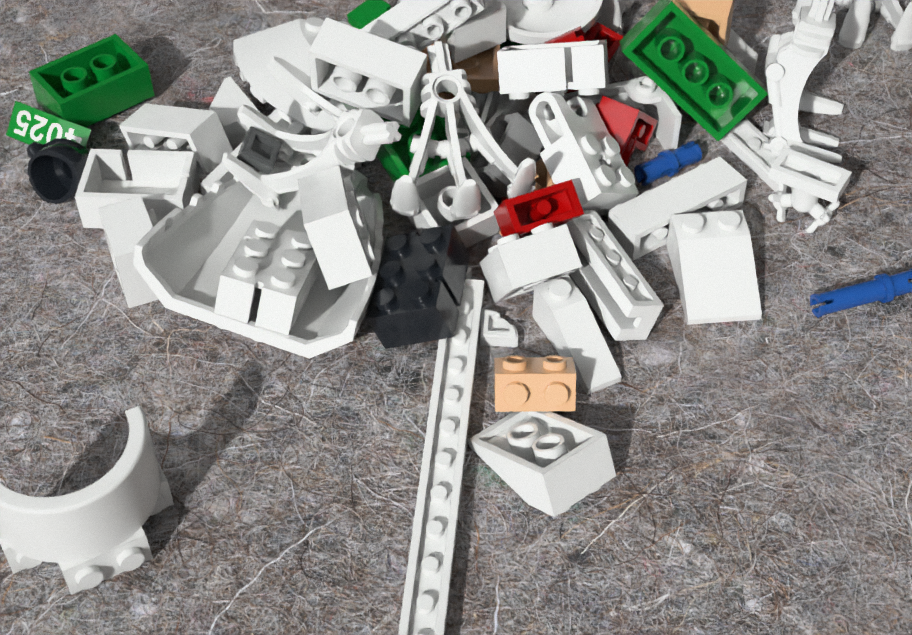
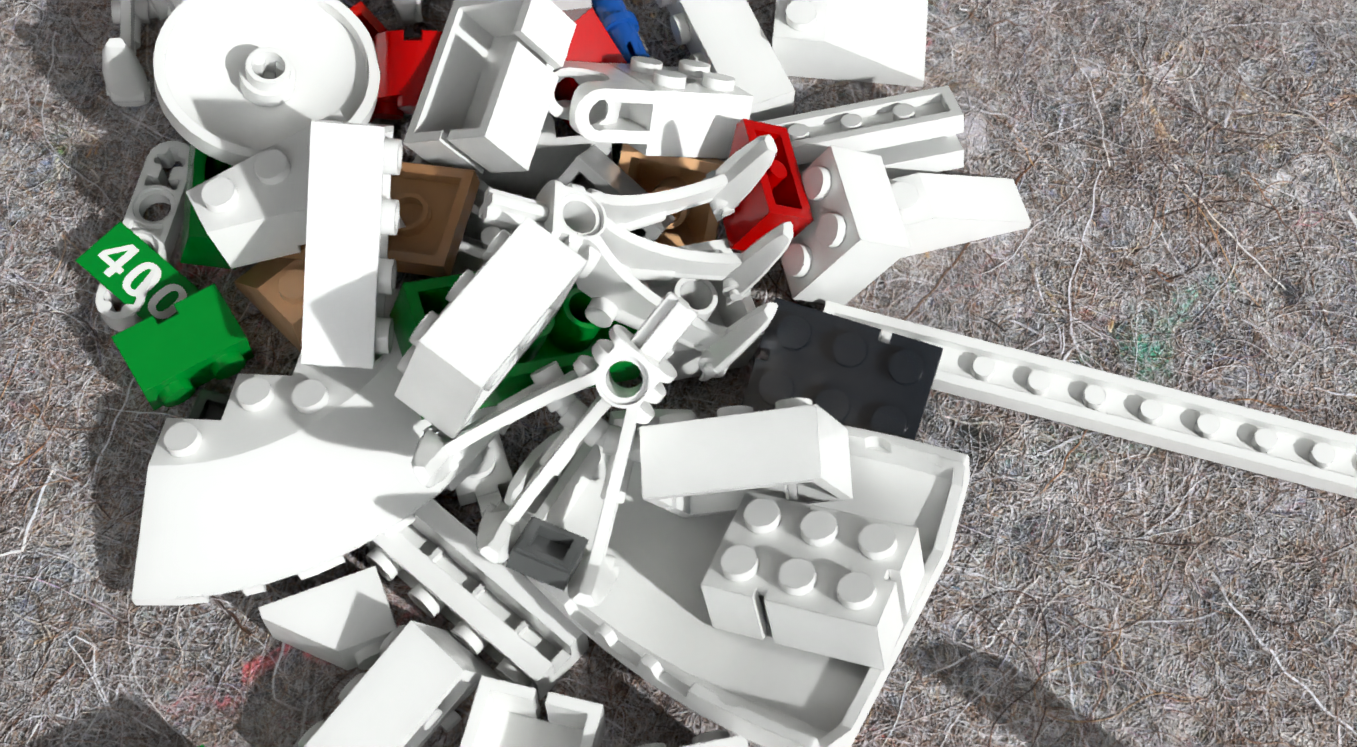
camera: 80 degrees left, 15 degrees up
white slope [467,411,616,517] -> none
white tile [480,309,518,347] -> none
light nougat brick [494,355,576,412] -> none

